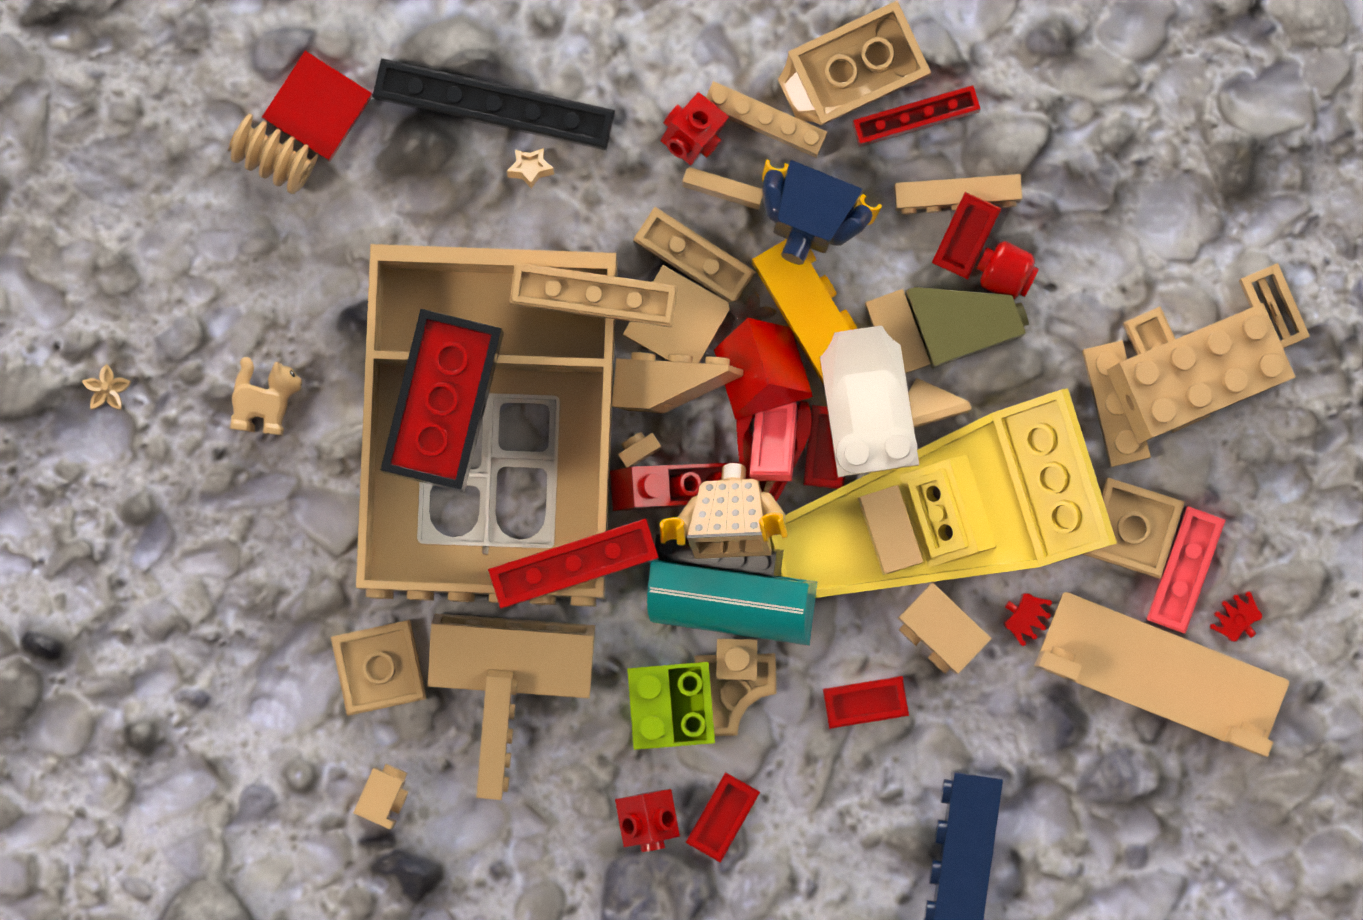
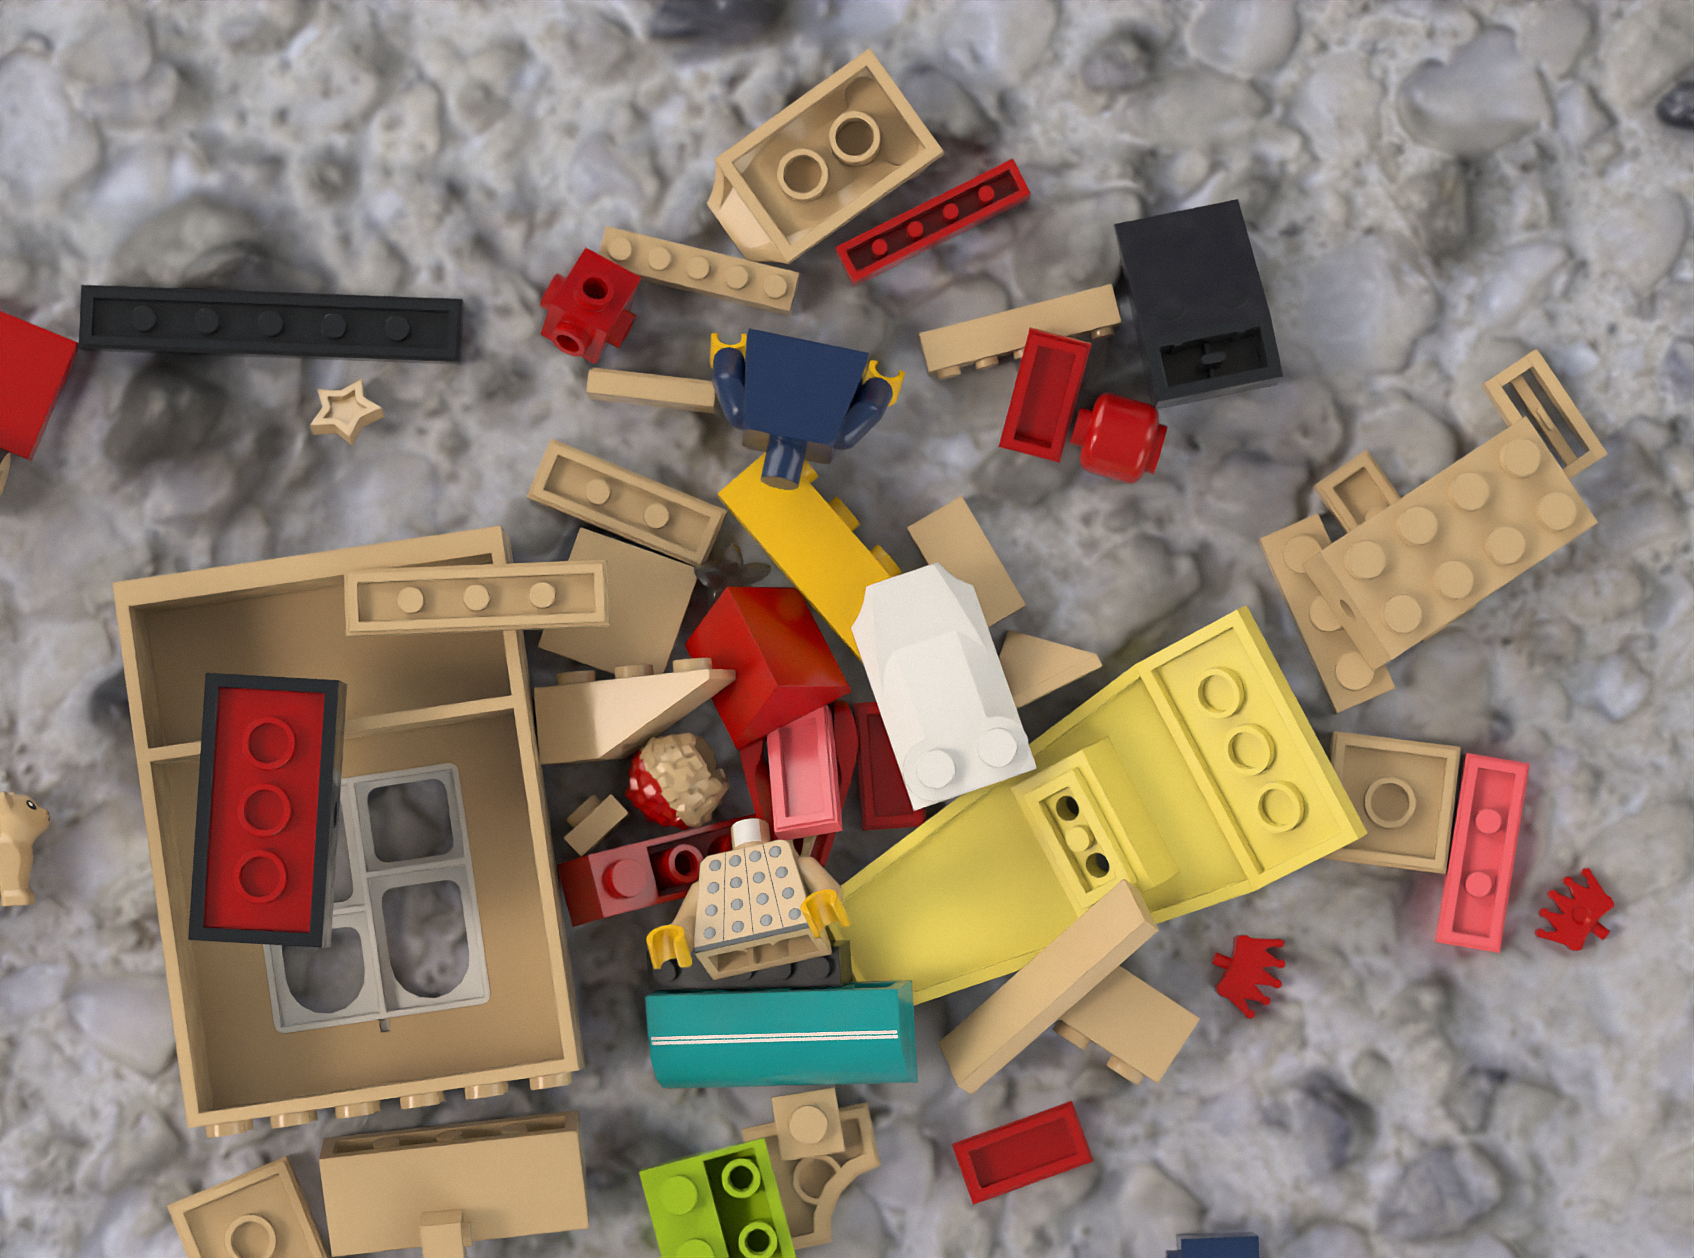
camera: 15 degrees left, 0 degrees up
red gear [488,518,659,609] -> none
tan tile [858,485,923,575] -> none
olive slope [905,287,1029,369] -> none
tan bracket [1034,592,1289,757] -> none
none -> tan piece [624,732,730,830]
none -> tan tile [938,879,1159,1095]
none -> black slope [1113,199,1284,409]

